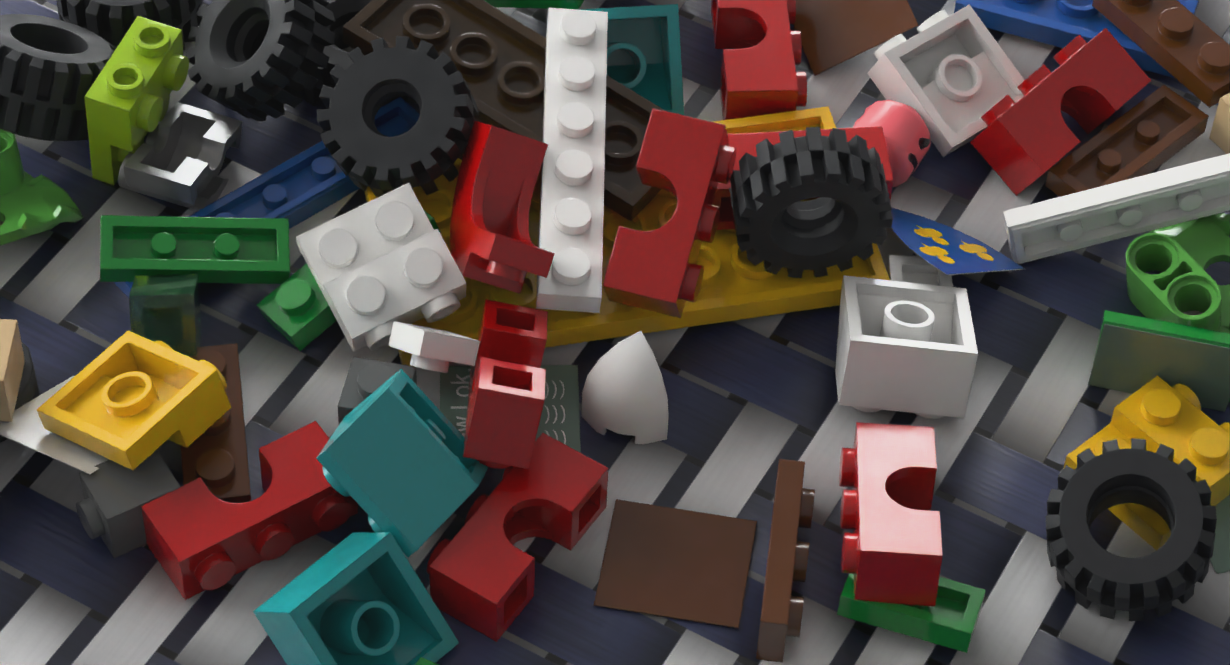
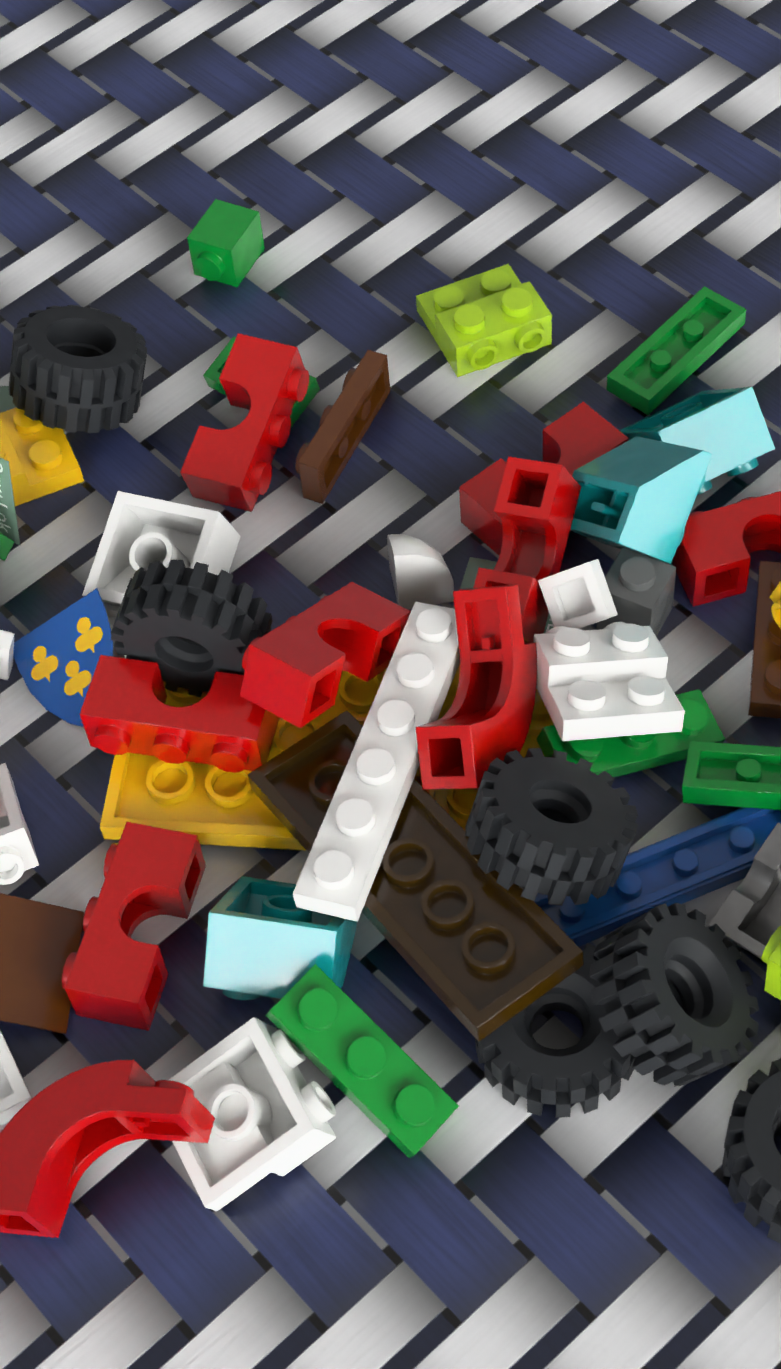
camera: 155 degrees left, 5 degrees up
reddish brown sticker [594,499,757,628] -> none
coral head [852,100,931,187] -> none

